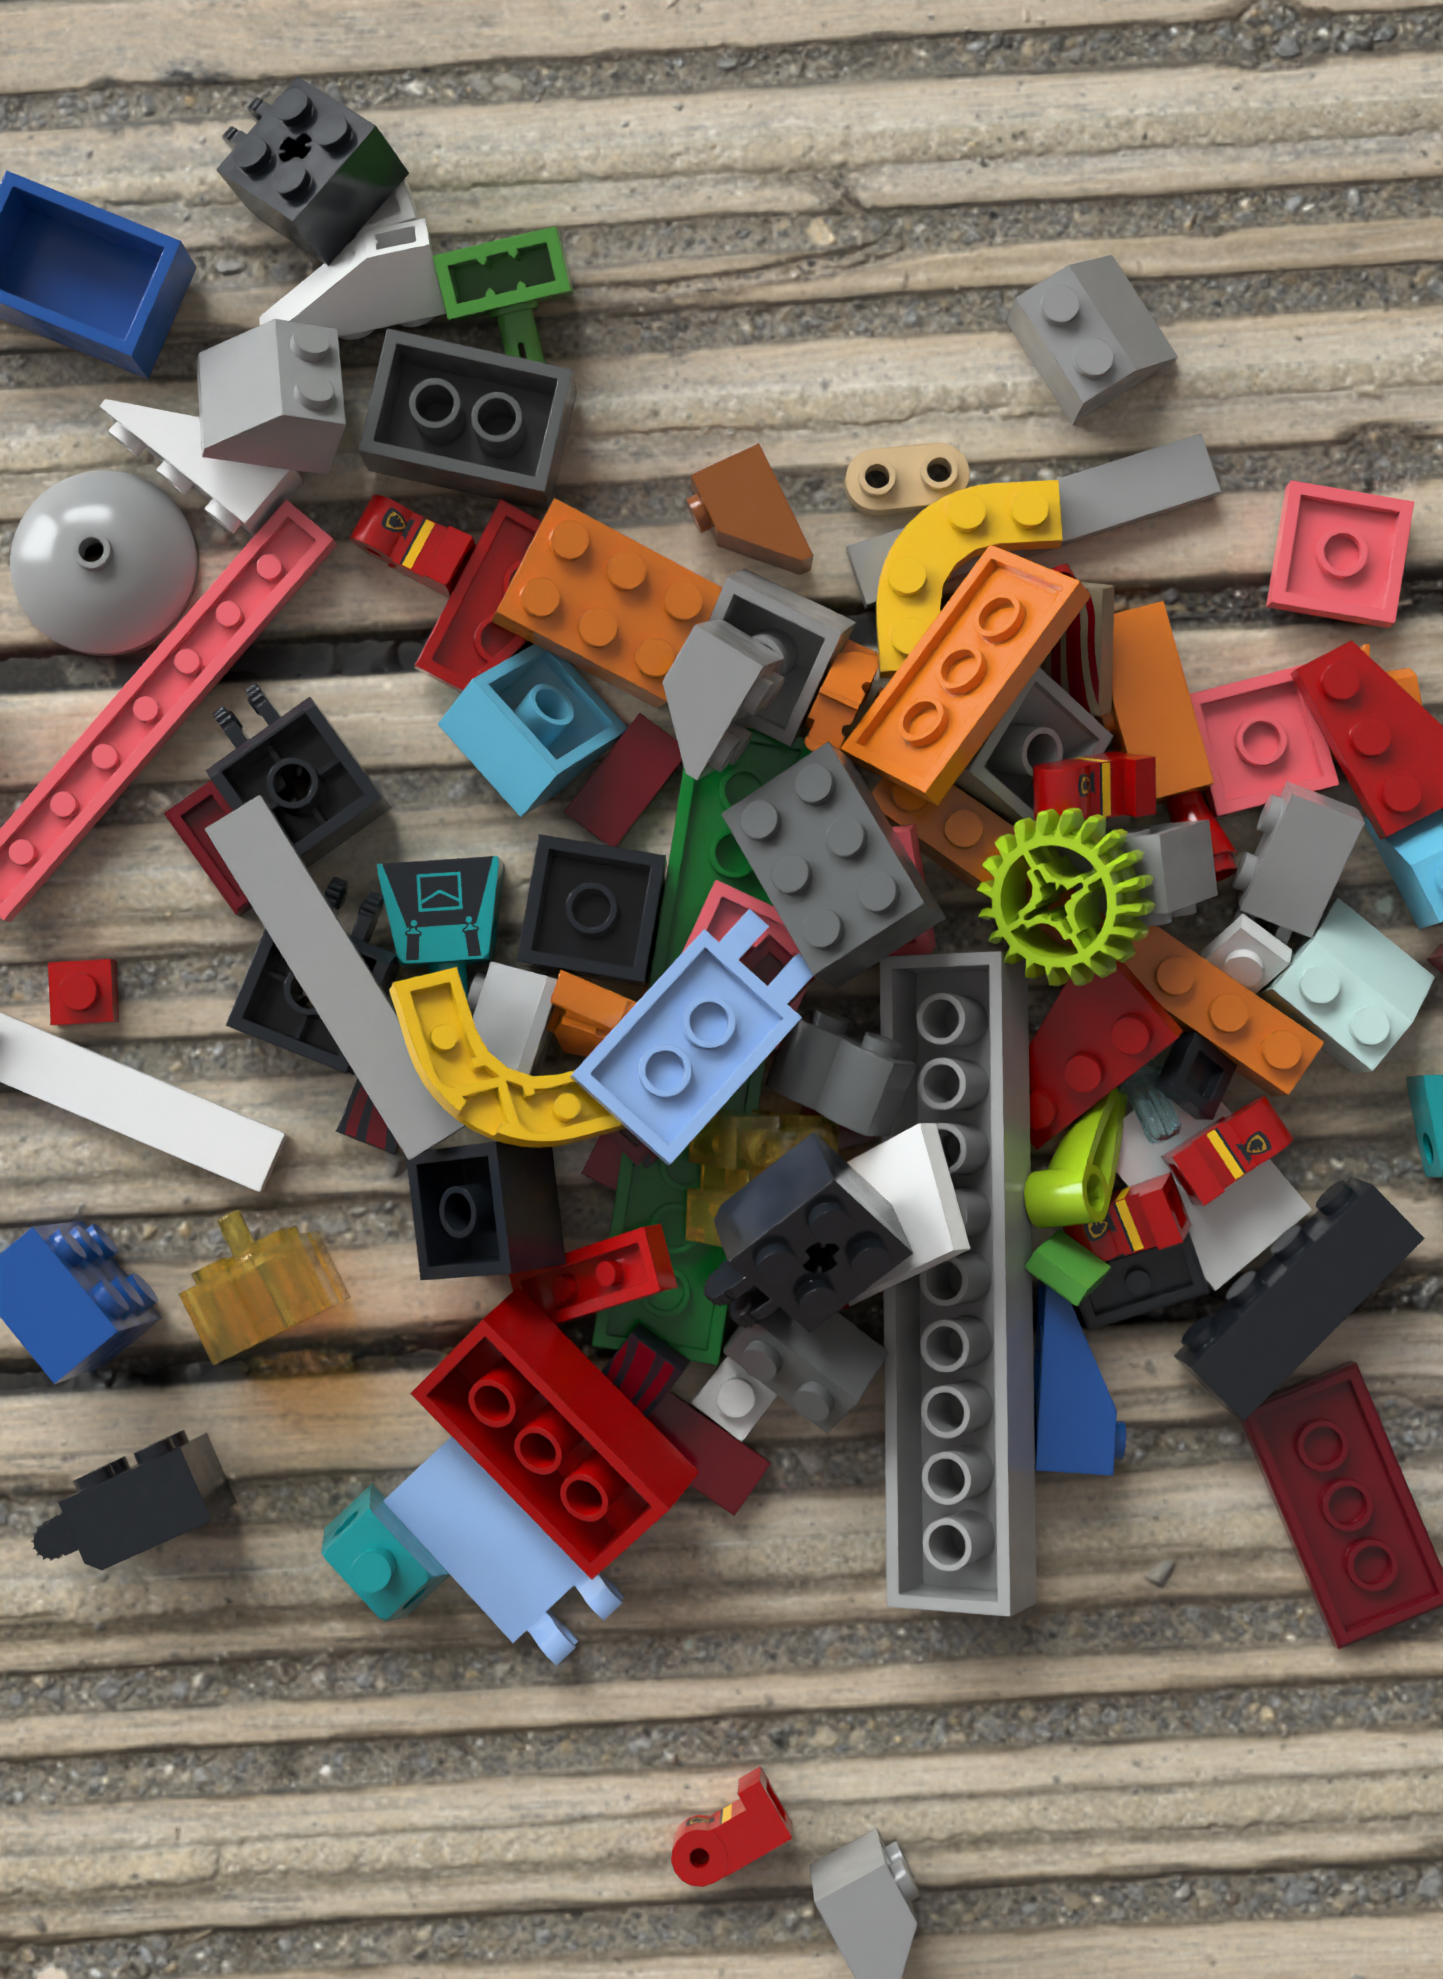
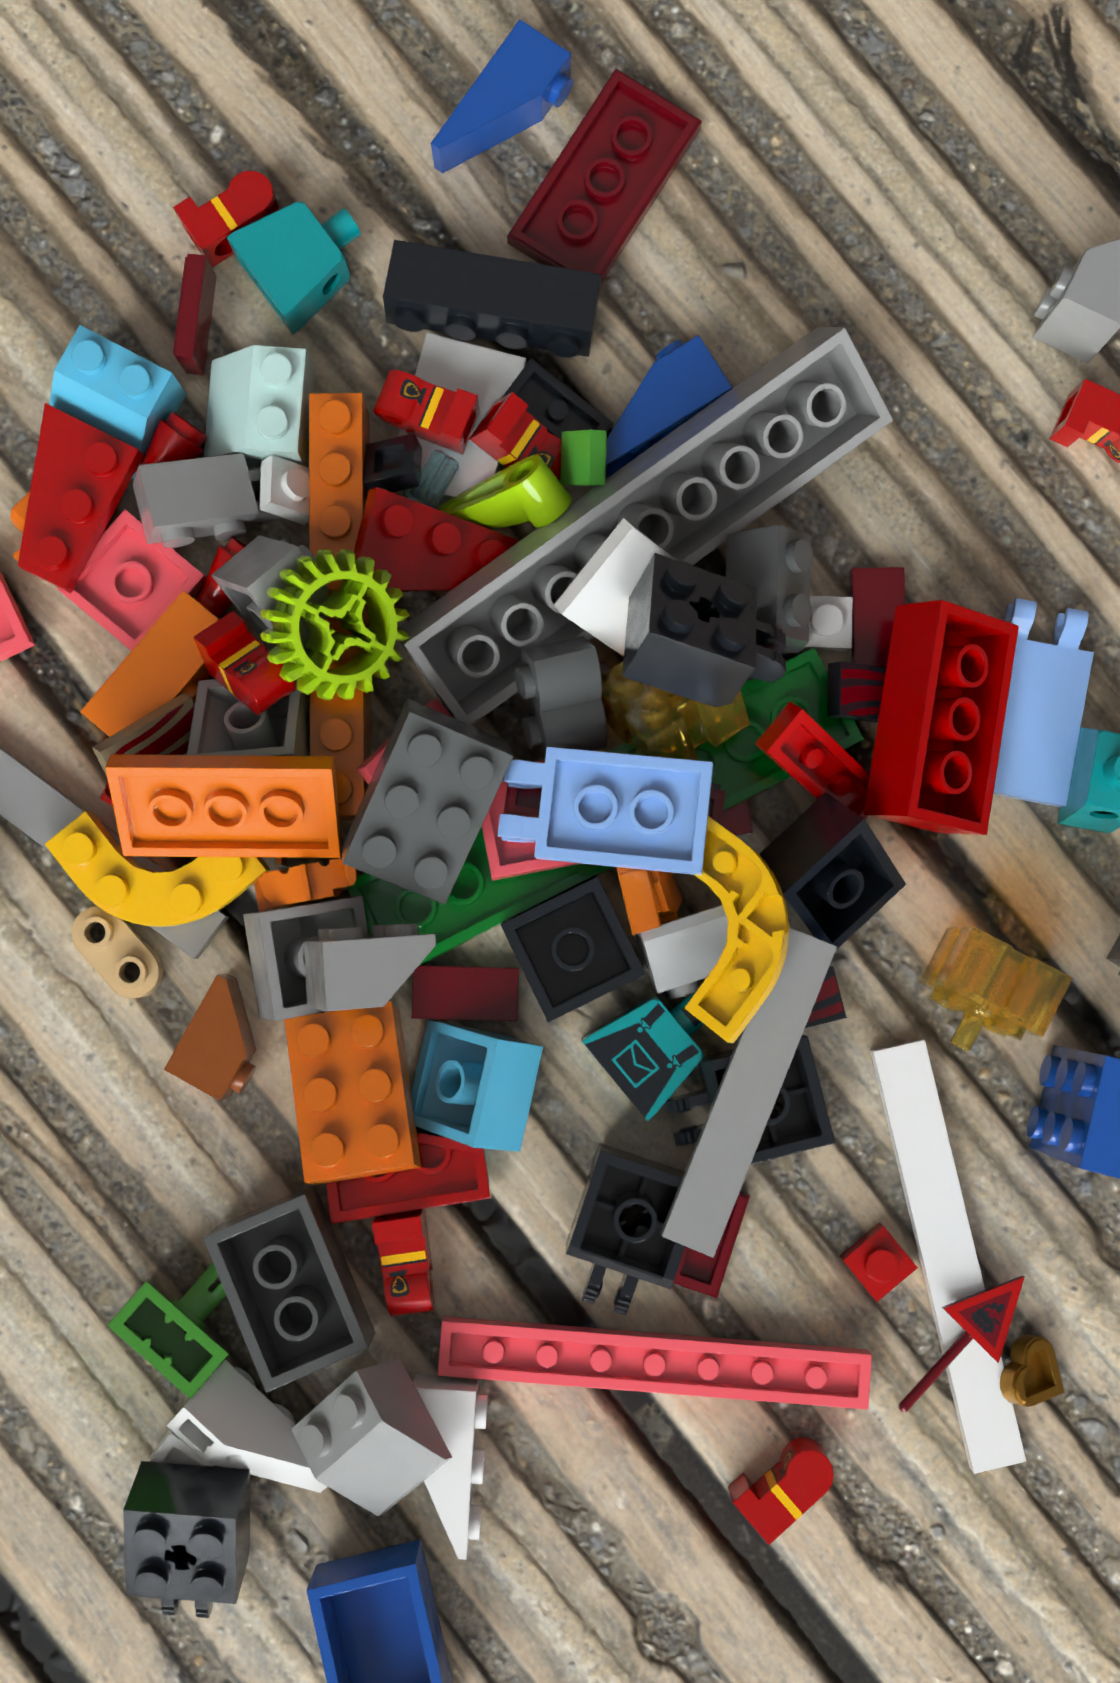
camera: 125 degrees left, 0 degrees up
light grey dish [10,470,199,656] -> none
none -> red cone [135,411,207,475]

